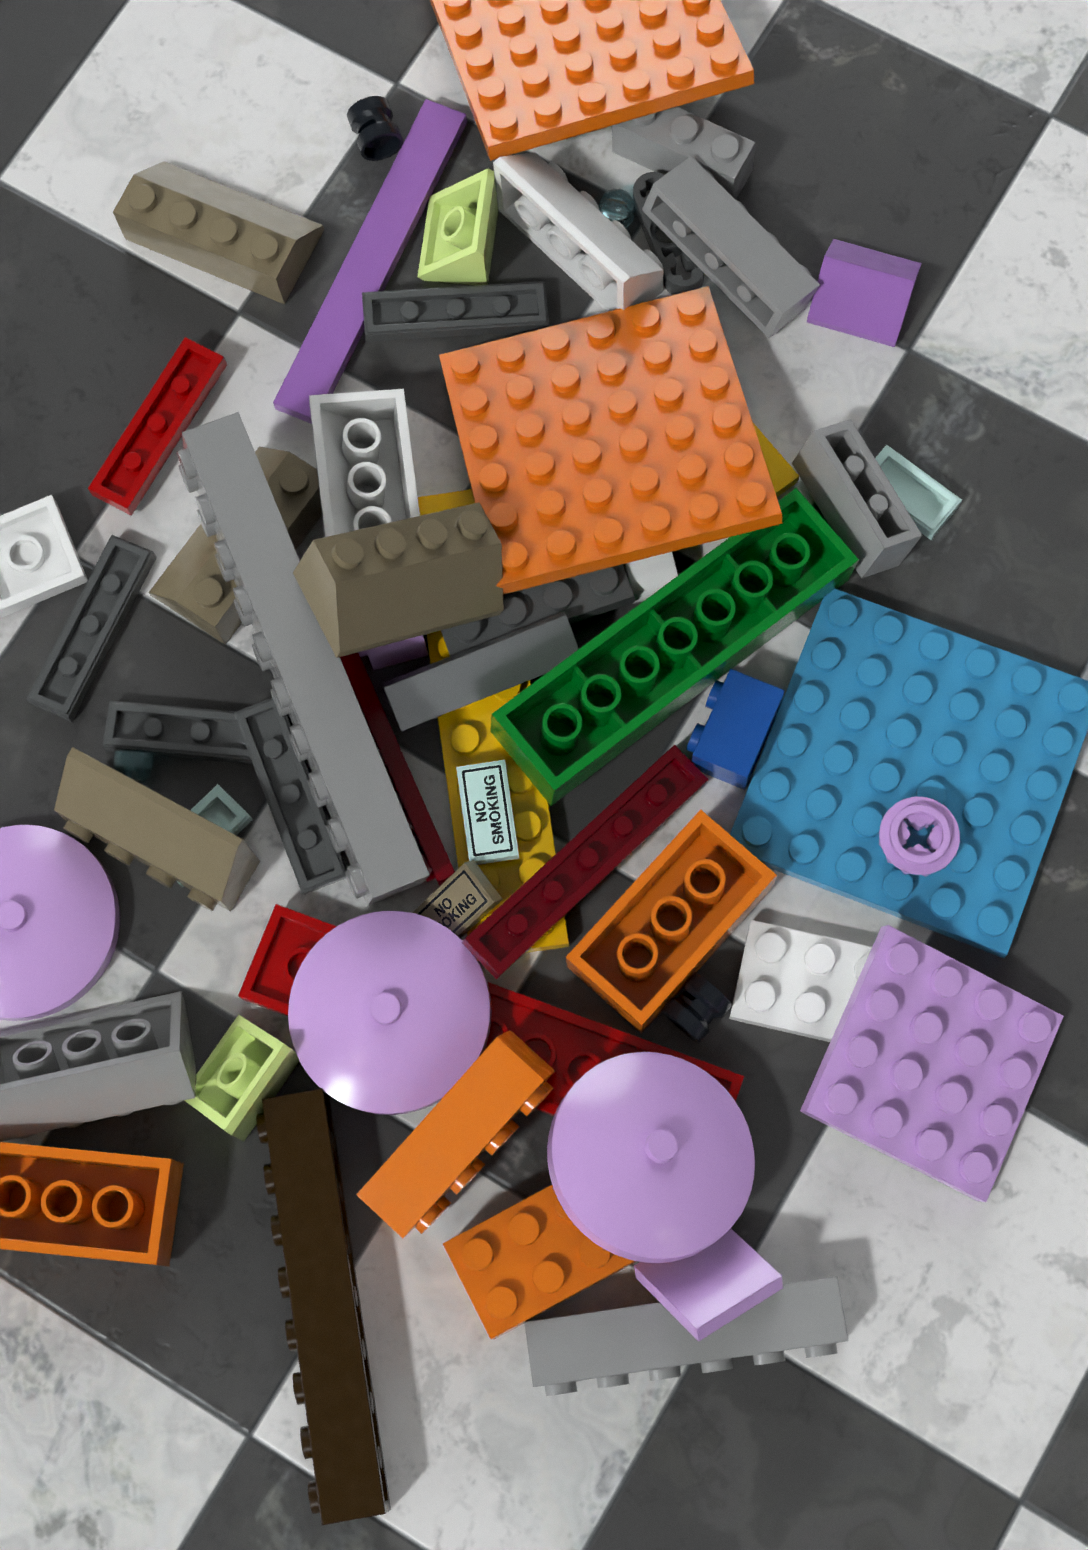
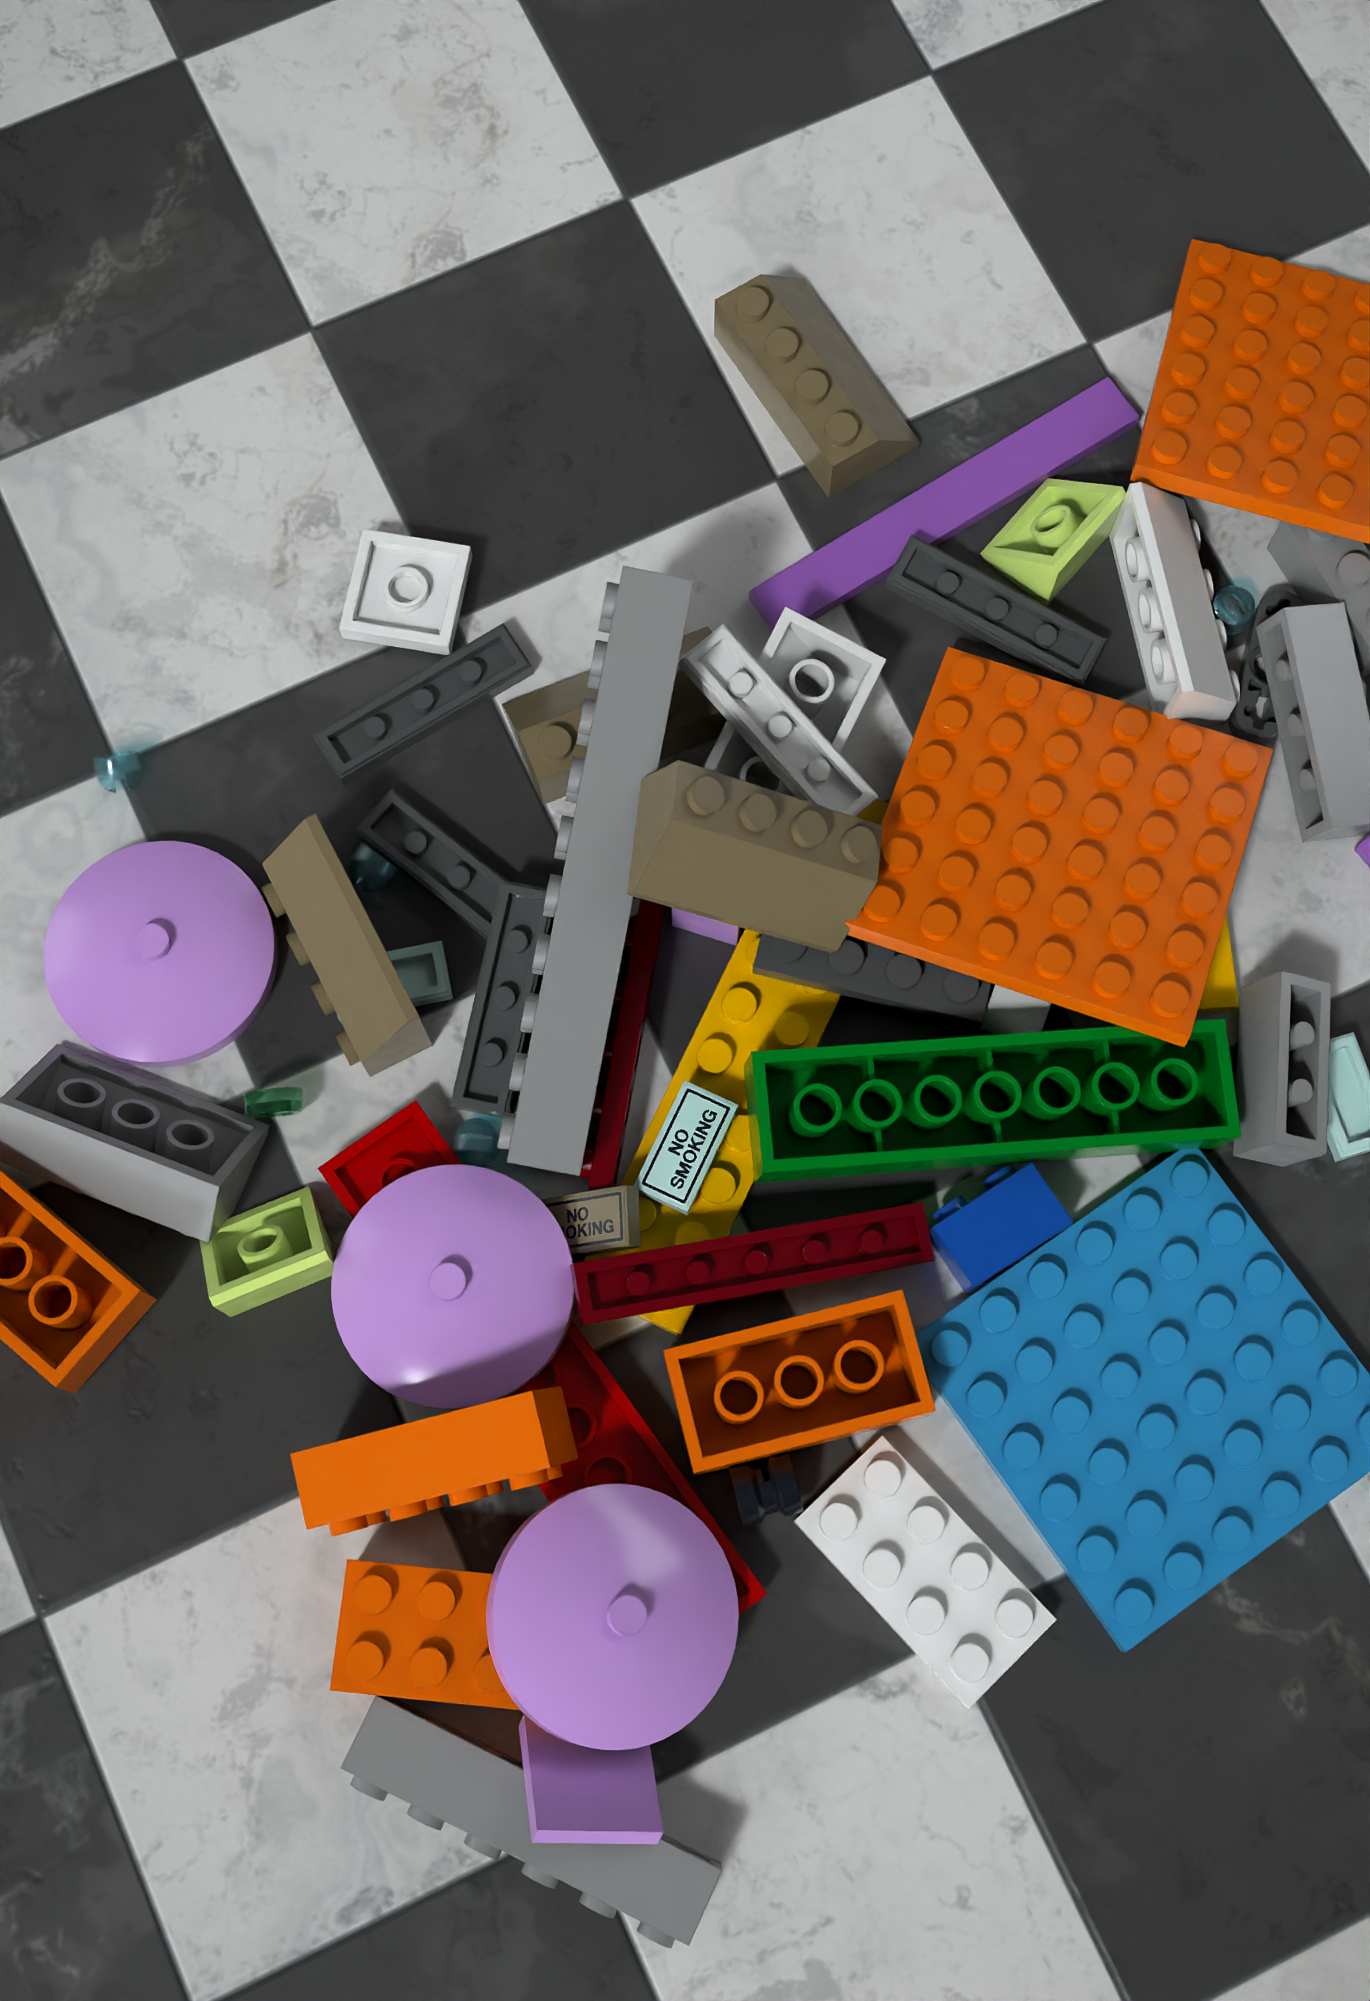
camera: 25 degrees right, 0 degrees up
red plate [88,337,227,516] -> none
dark brown brick [256,1089,391,1525] -> none
black wheel [347,96,403,161] -> none
dark grey tile [382,611,579,731] -> none
lavender plate [800,925,1064,1202] -> none
lavender gear [879,797,960,877] -> none
none -> clear green tile [243,1087,305,1119]
none -> clear light blue hinge [451,1118,499,1167]
none -> white tile [678,623,878,817]

